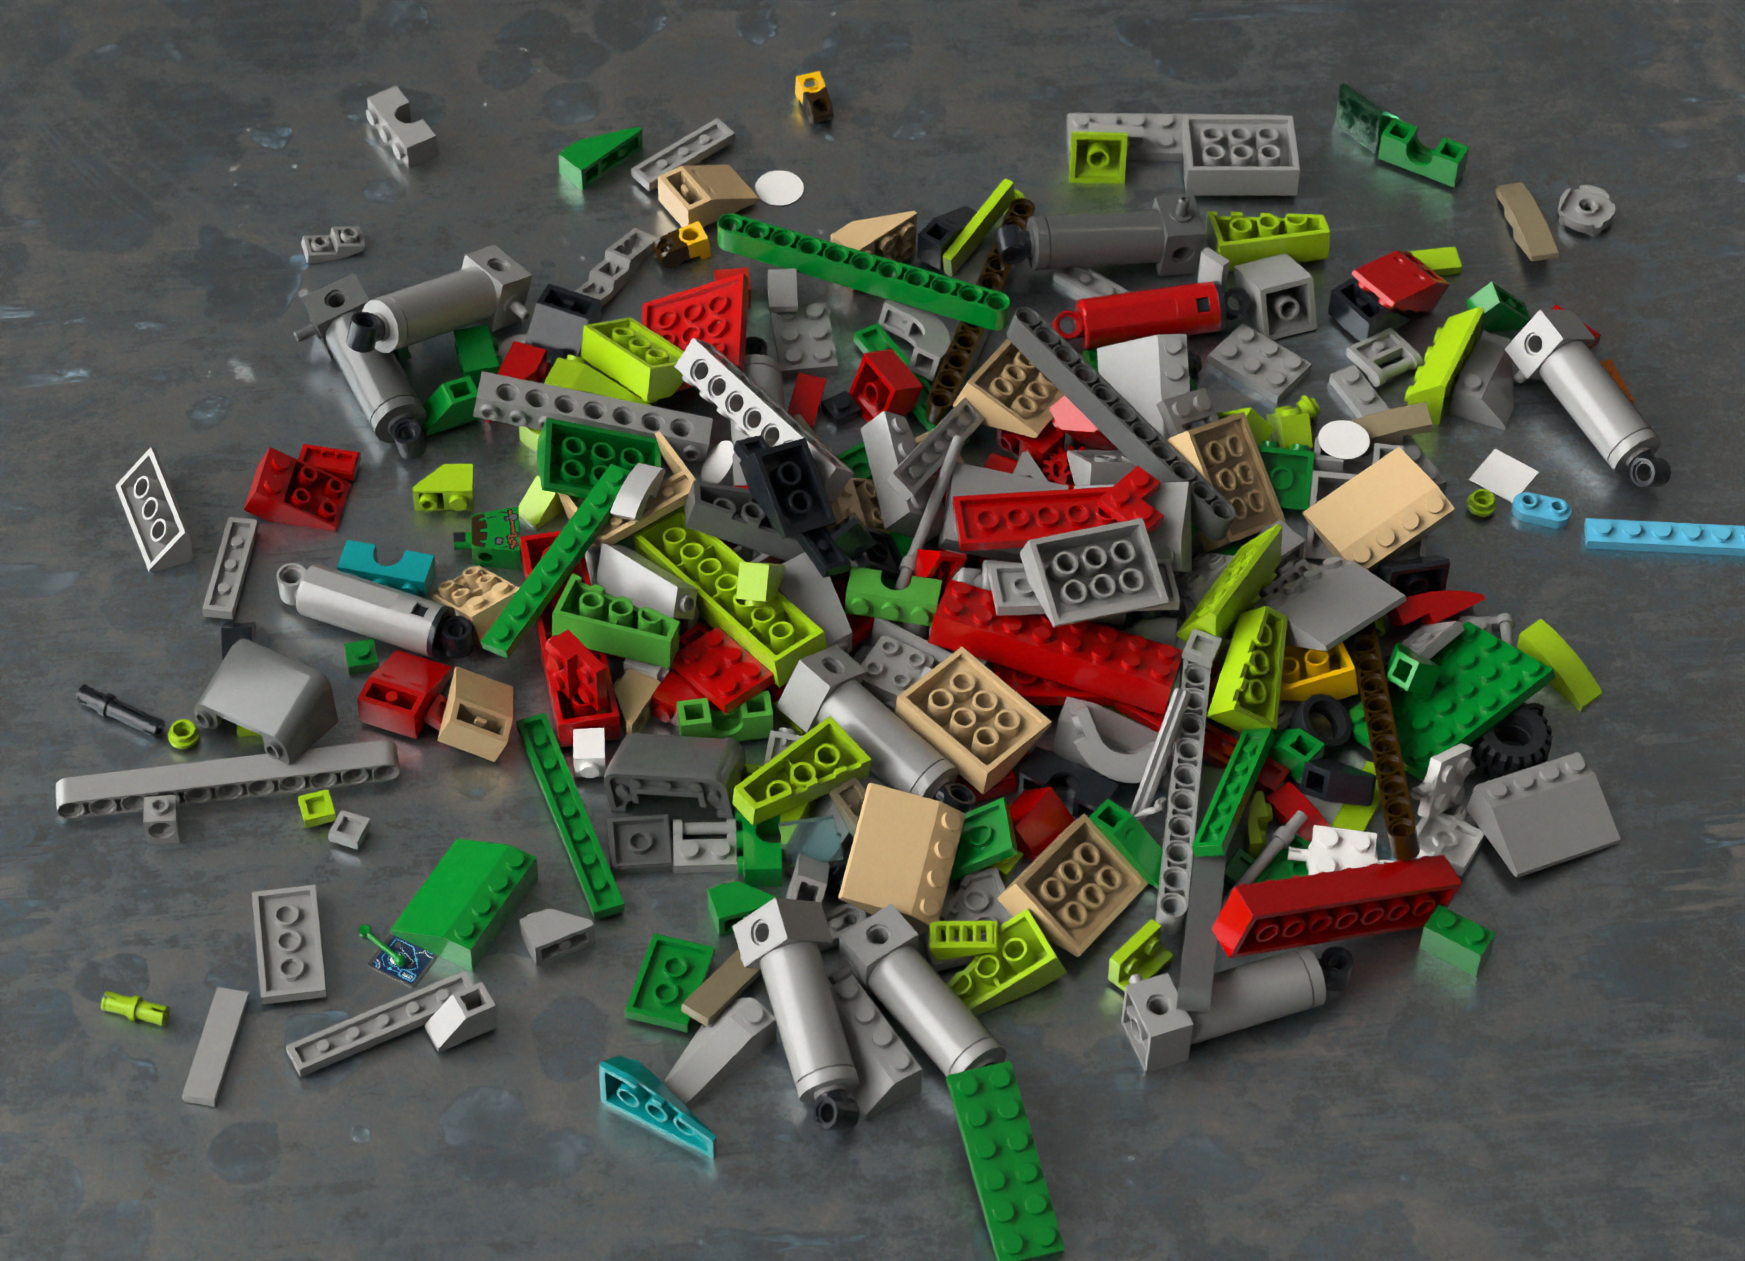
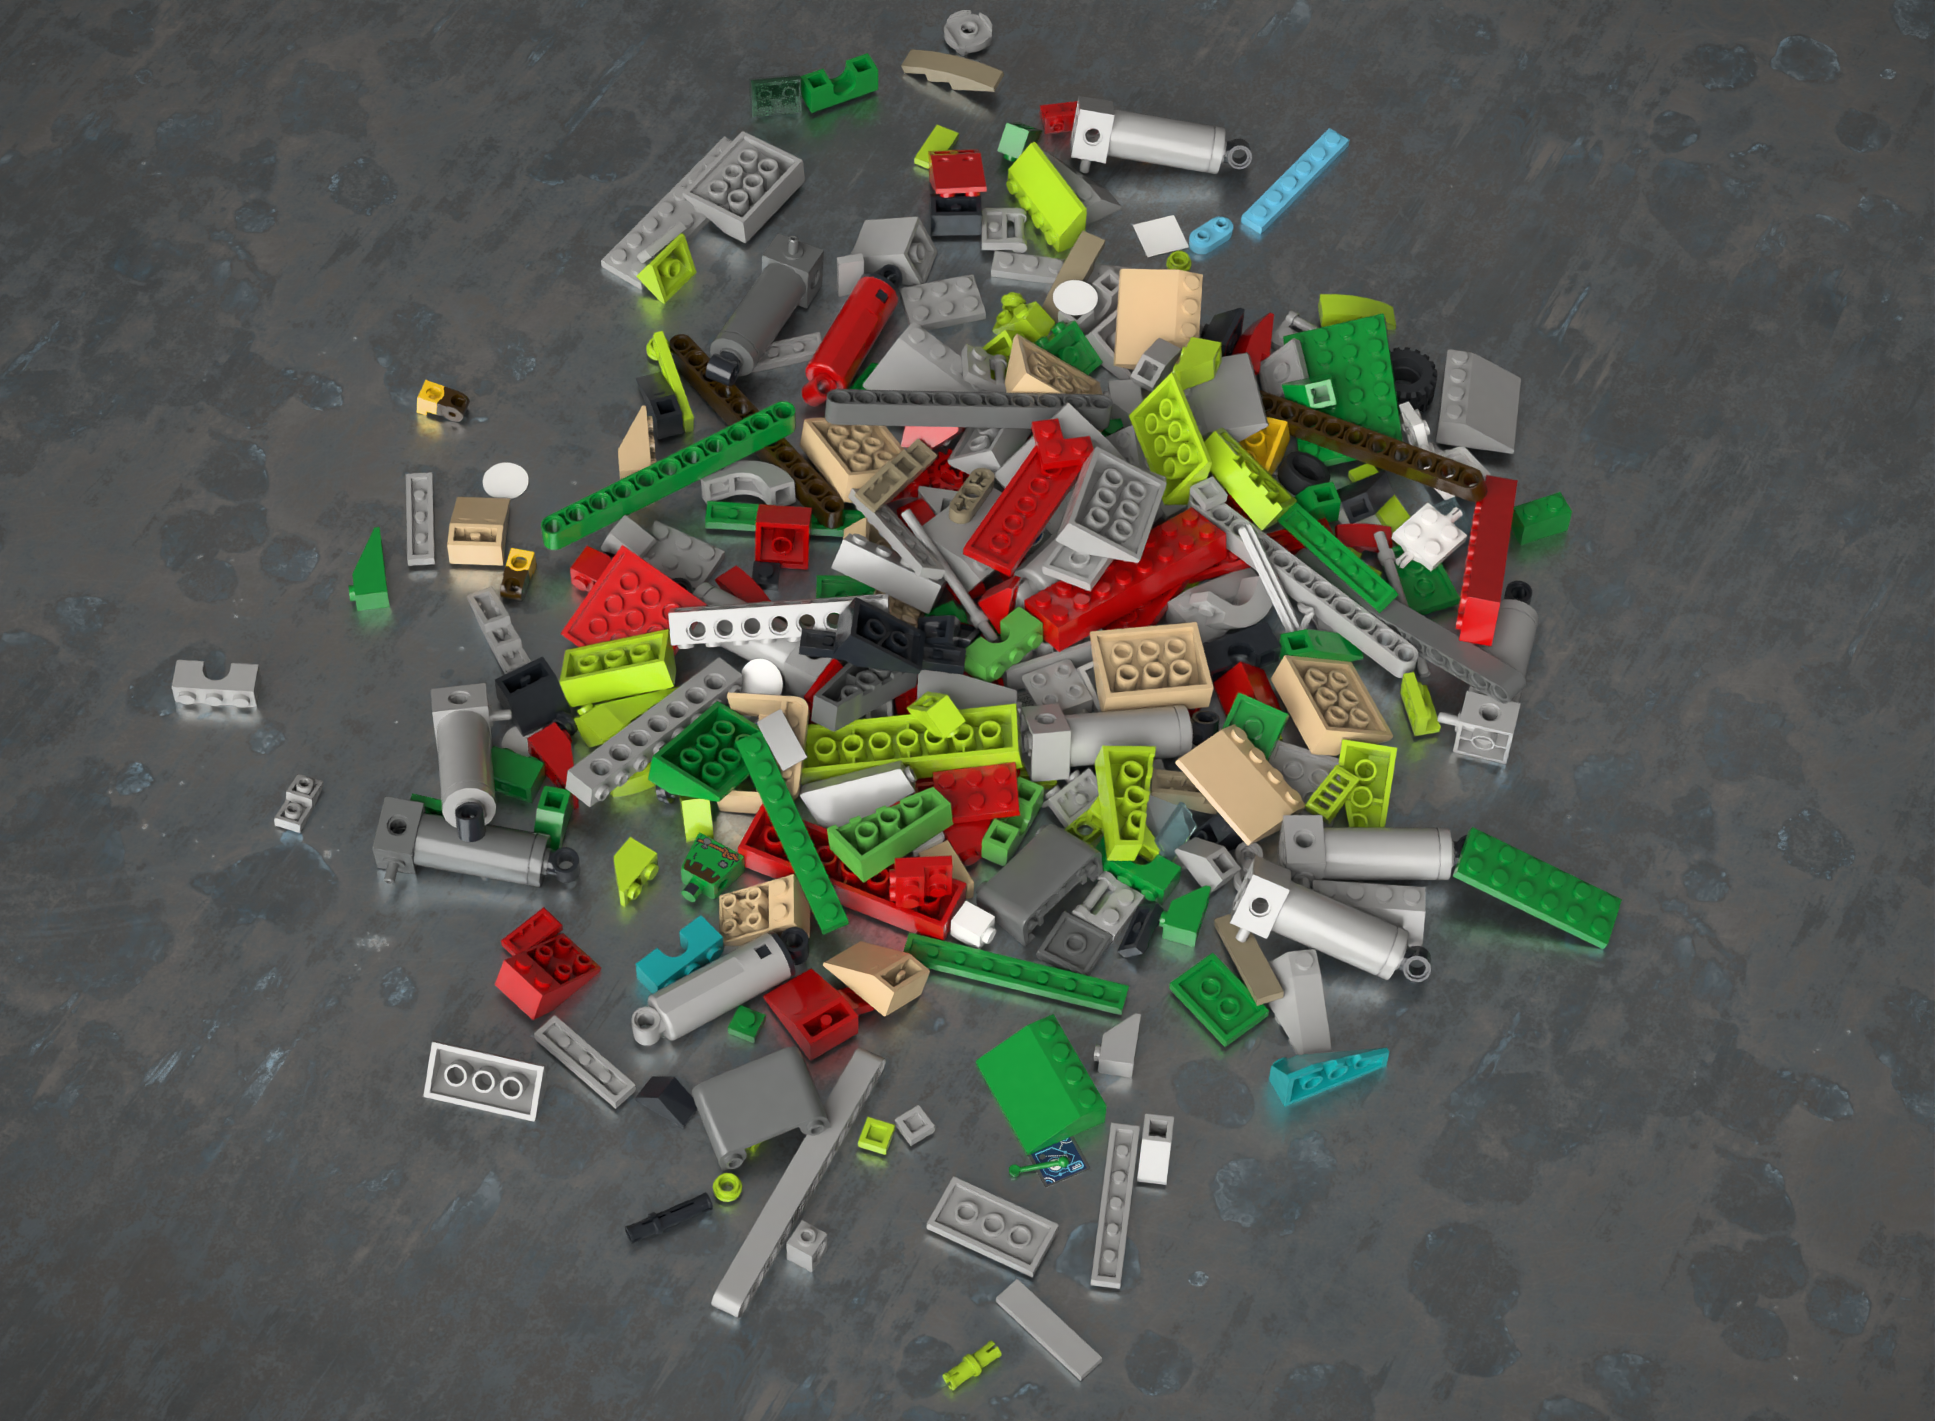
camera: 55 degrees left, 5 degrees up
lime wedge [1206,211,1331,272] -> none
none -> dark tan slope [854,439,938,513]
none -> dark tan beam [948,468,995,524]
none -> black plate [1117,902,1164,958]
none -> light grey slope [1130,338,1182,392]
none -> lime slope [1173,337,1222,390]

